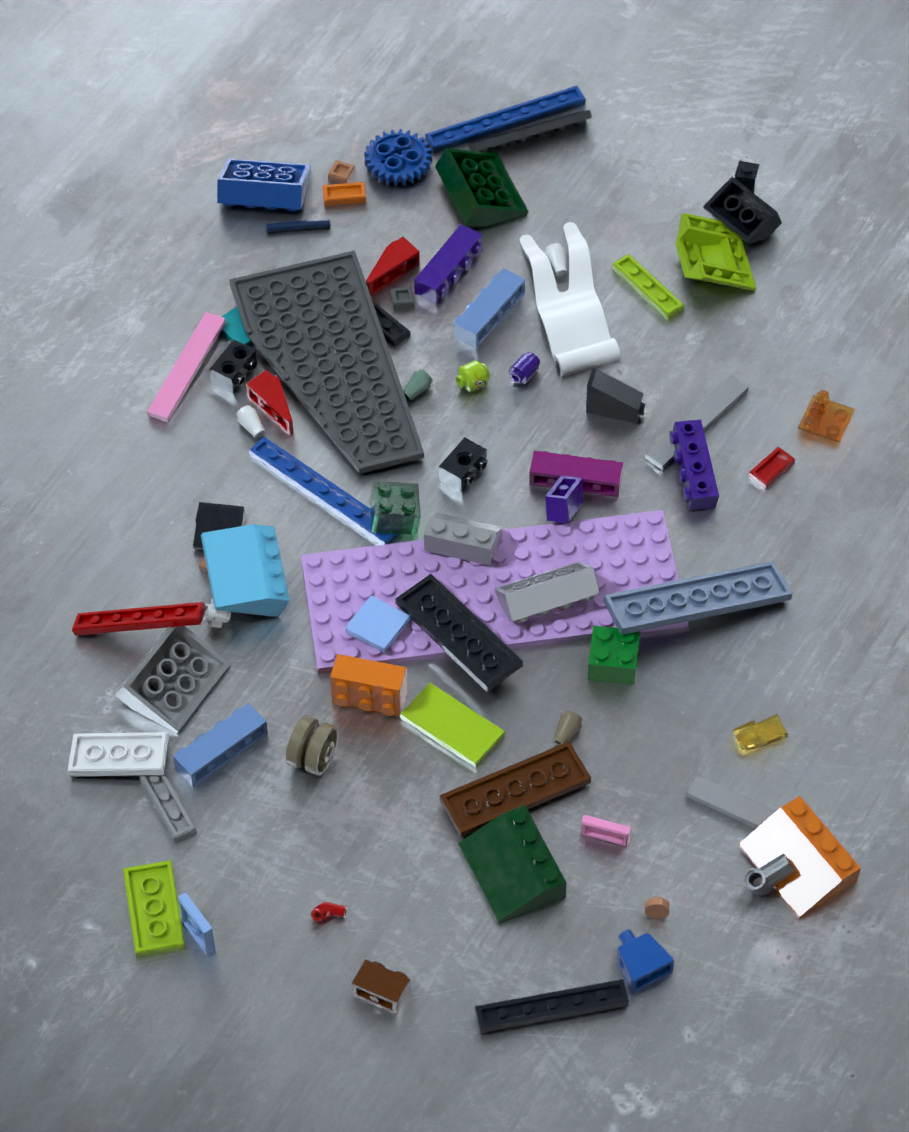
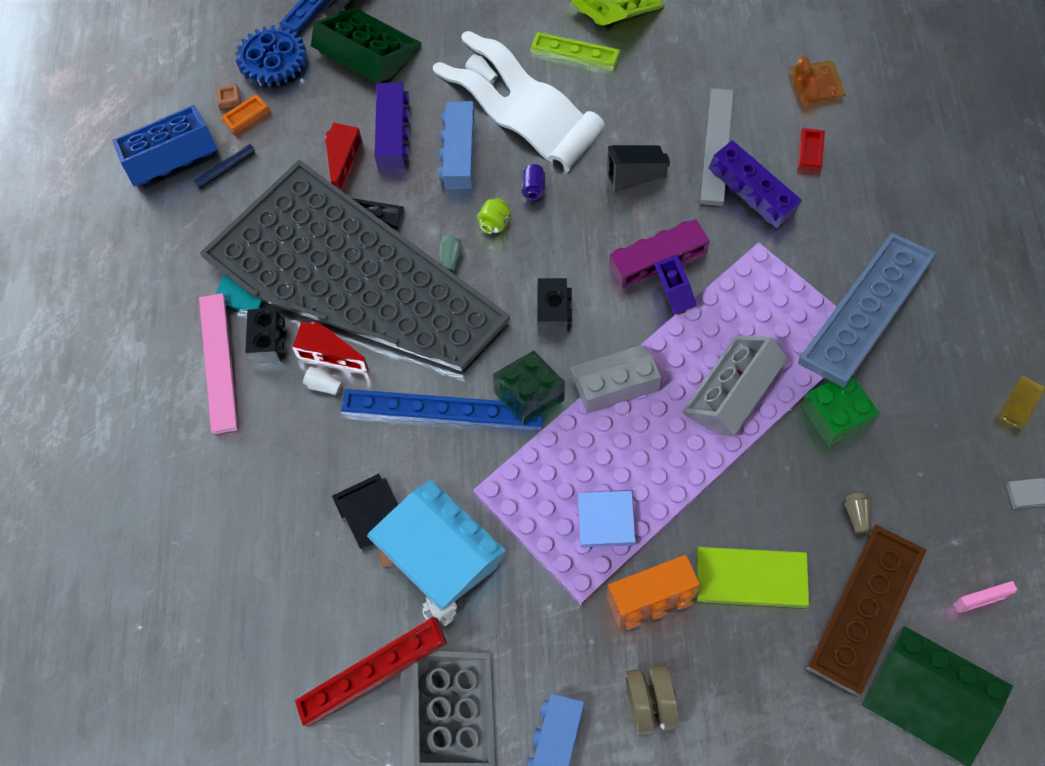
camera: 30 degrees left, 10 degrees up
dark grey tile [390,286,415,310] -> none
black plate [395,574,523,692] -> none

